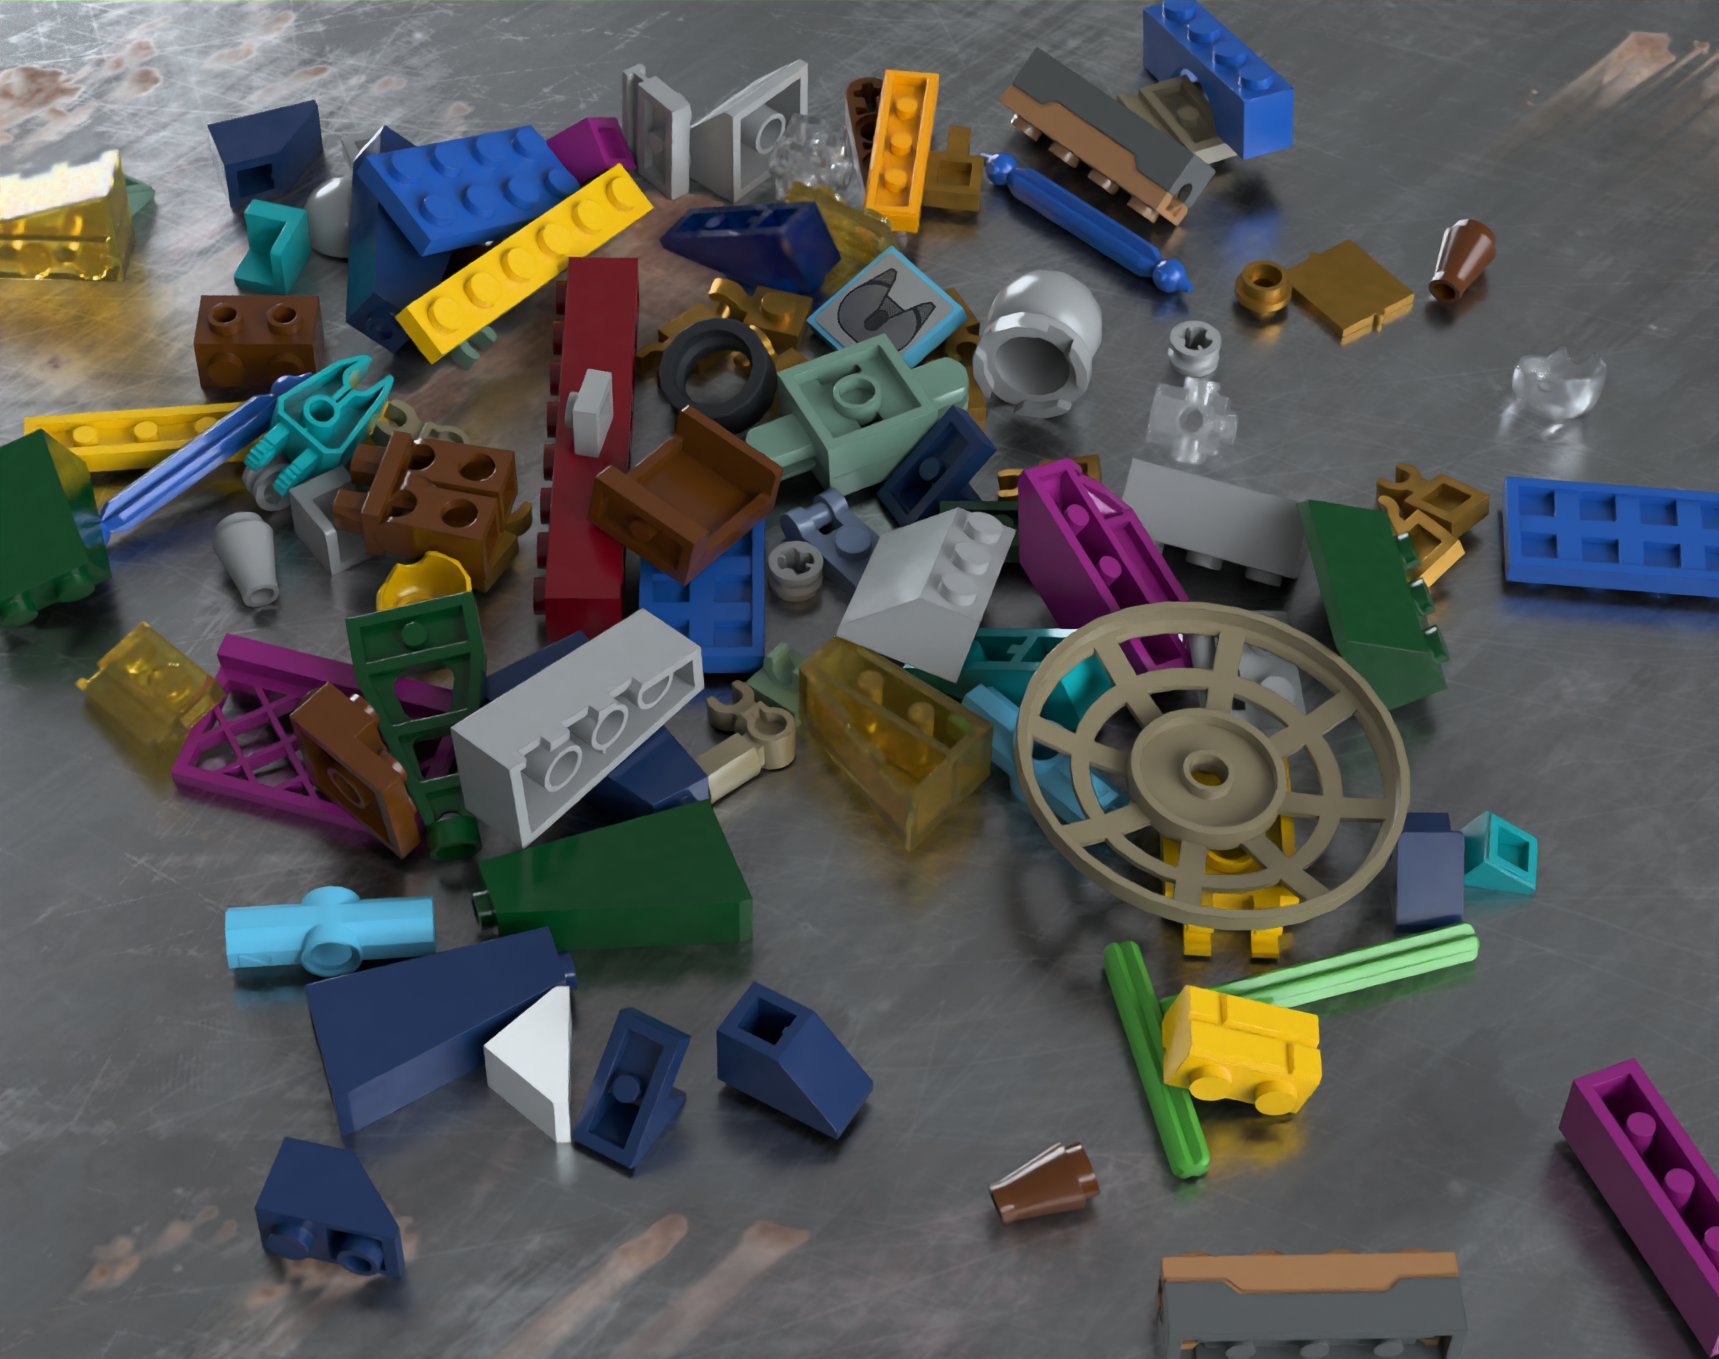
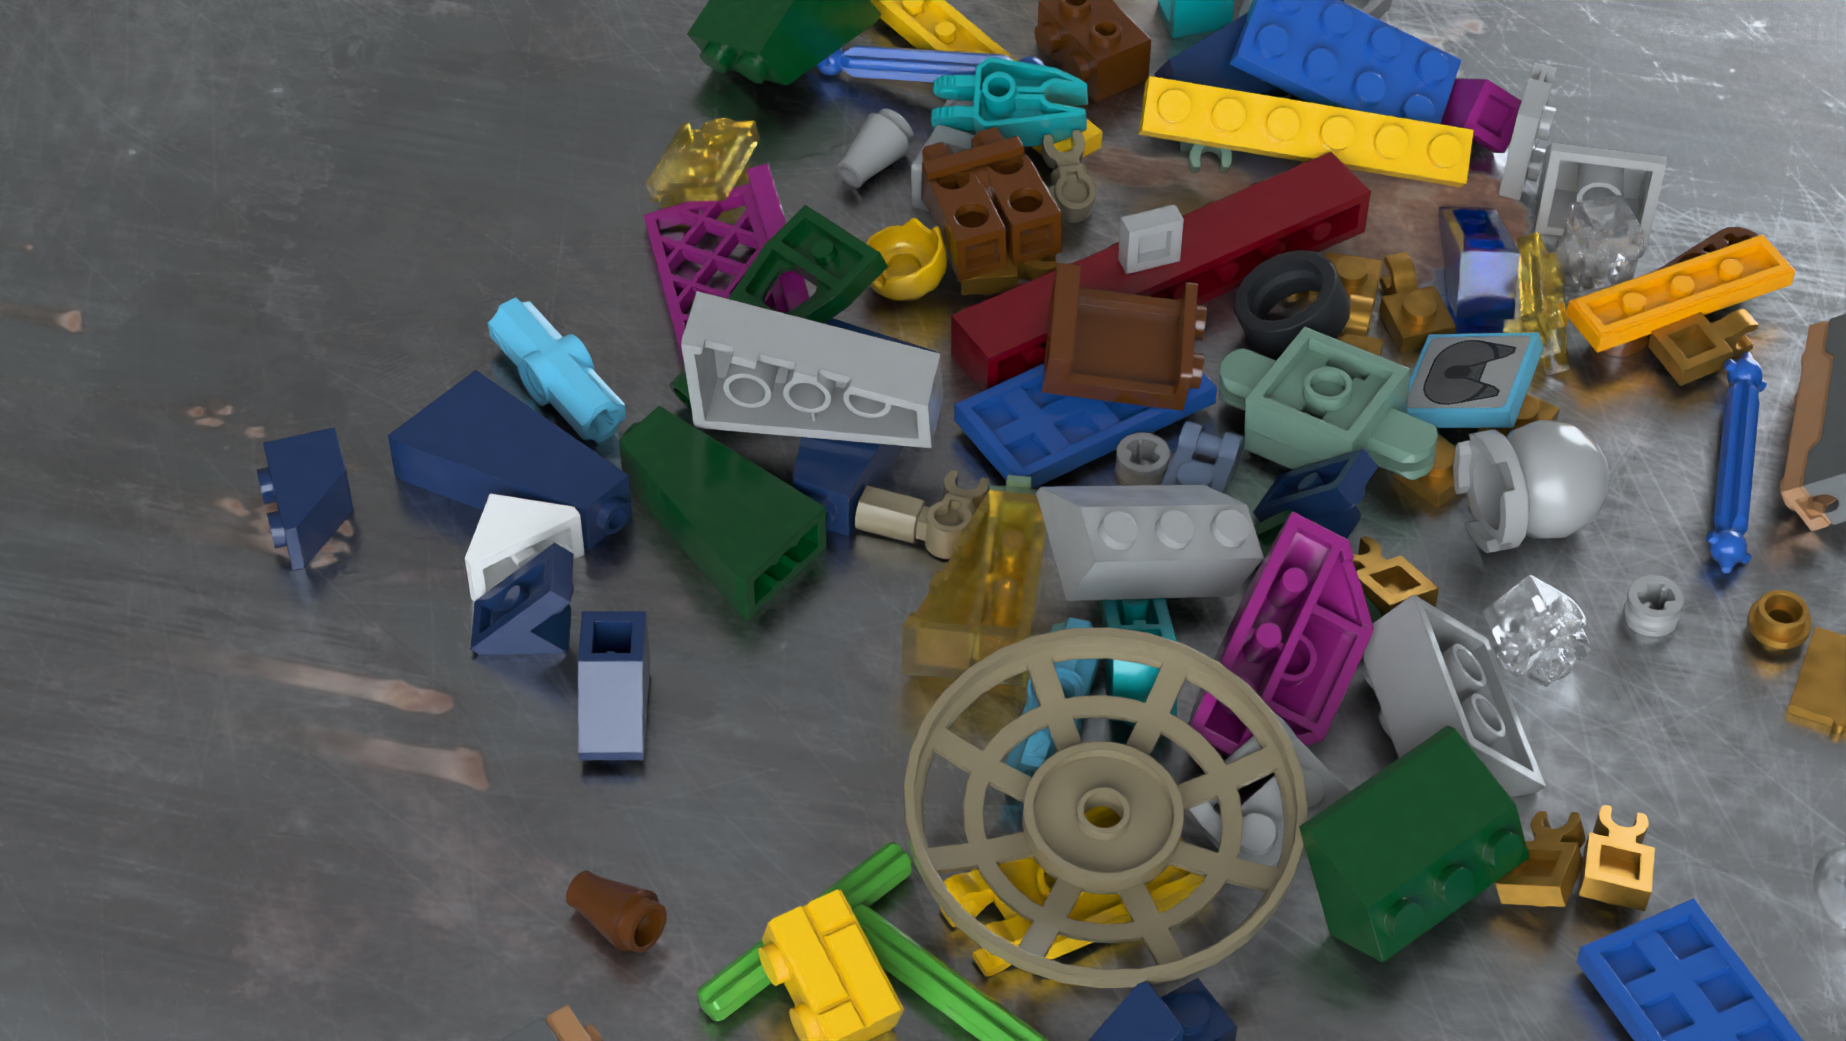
camera: 60 degrees right, 0 degrees up
reddish brown plate [289,681,421,859] -> none

